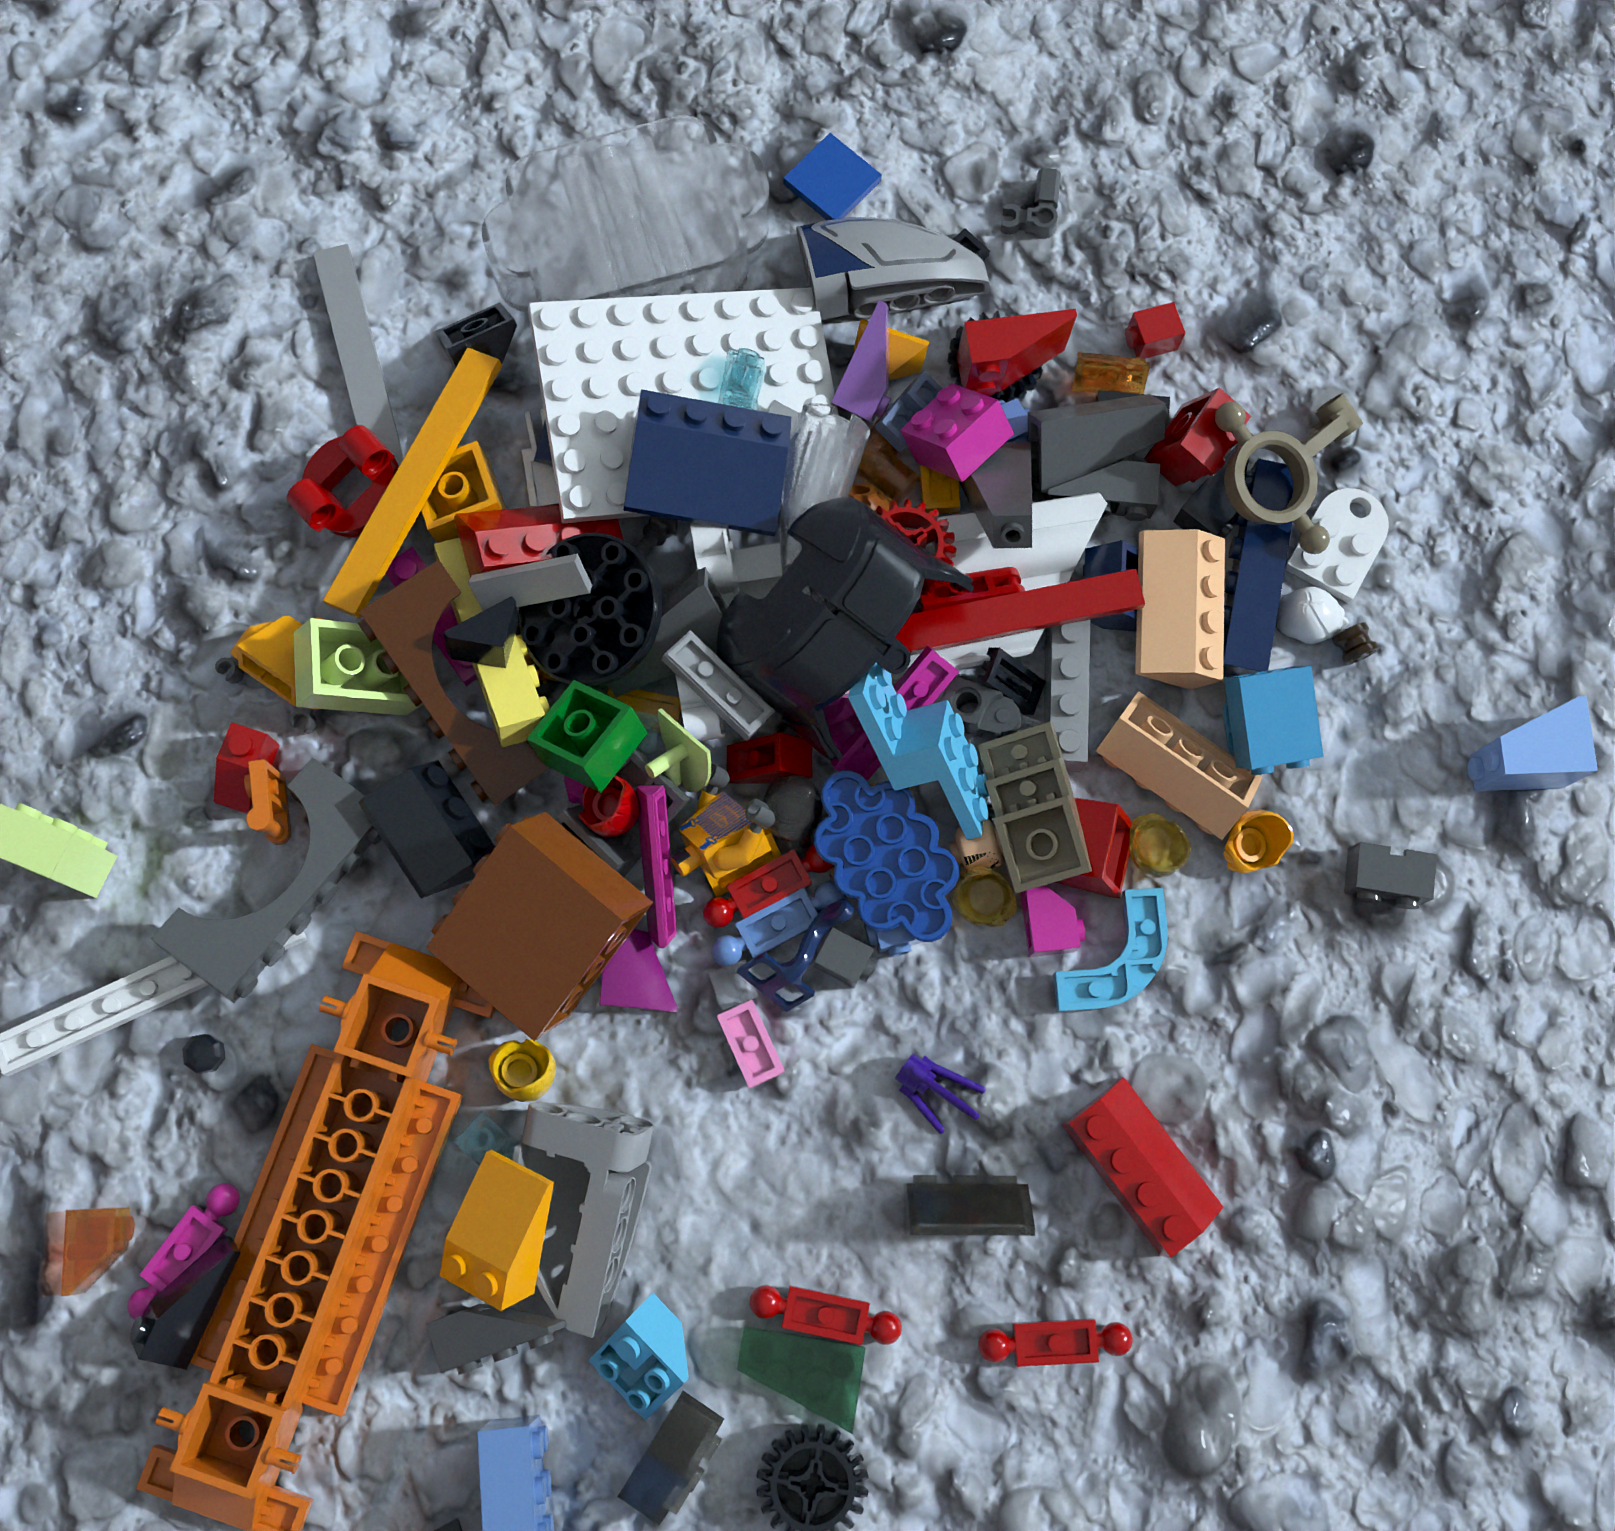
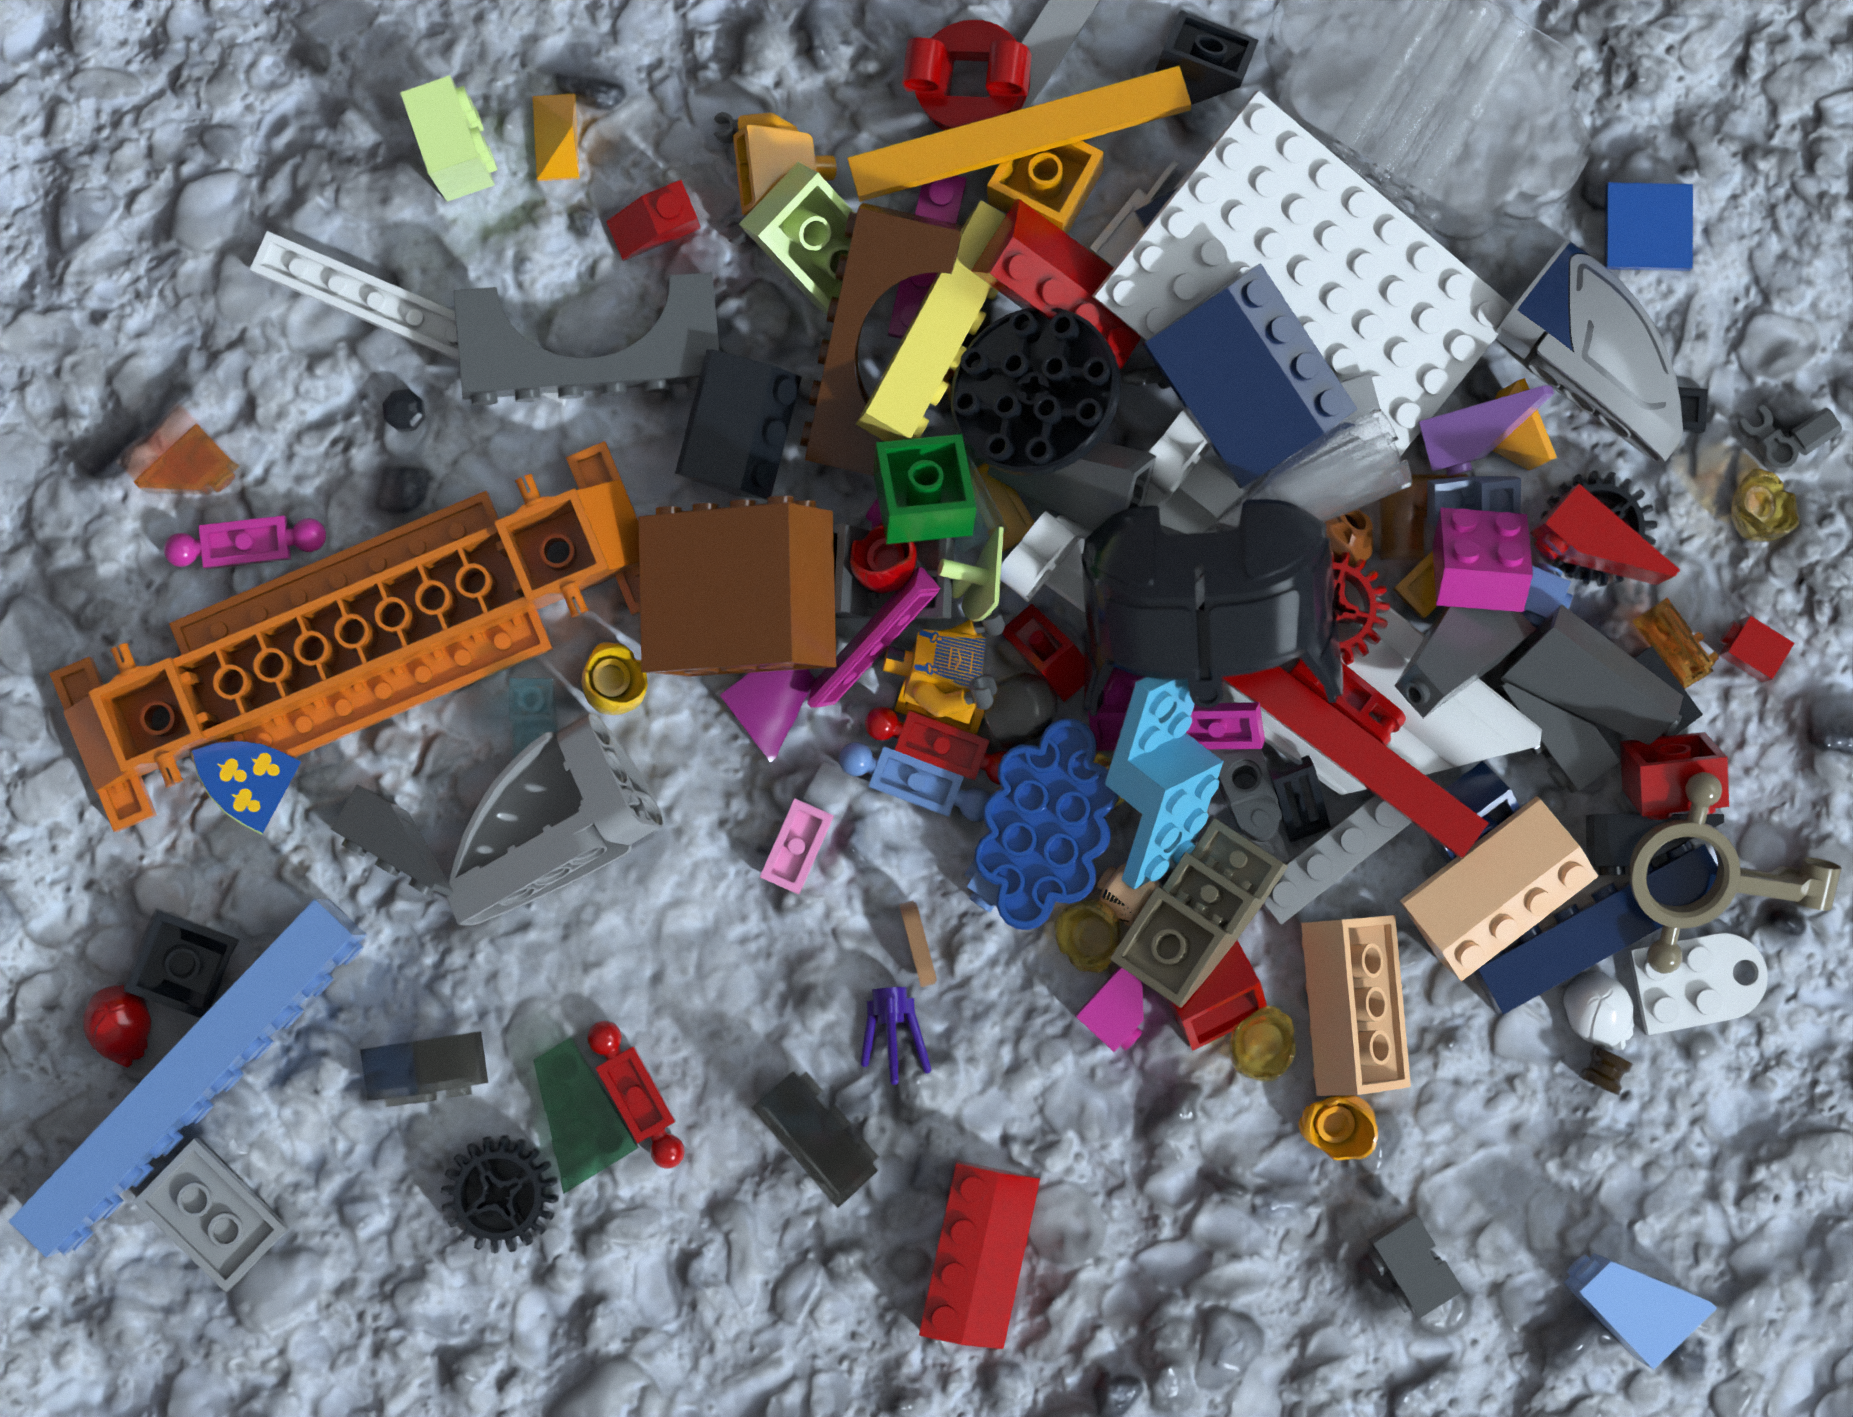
camera: 55 degrees right, 10 degrees up
black slope [130,1235,241,1370] -> none
orange plate [244,759,291,845] -> none
light orange slope [439,1150,554,1311] -> none
black slope [444,596,518,668] -> none
light grey tile [468,554,592,611] -> none
medium azure slope [588,1293,689,1421] -> none
light grey tile [661,630,775,741] -> none
clear light blue slope [718,348,766,411] -> none
dark blue piece [737,899,854,1012] -> none
dark grey brick [813,927,876,988] -> none
red plate [978,1318,1133,1367] -> none
medium azure plate [1053,888,1168,1012] -> none
dark azure brick [1223,666,1324,775] -> none
none -> blue shield [191,741,301,835]
none -> light orange slope [532,94,580,181]
none -> medium nougat tile [899,900,937,988]
none -> clear yellow hair [1731,468,1800,542]

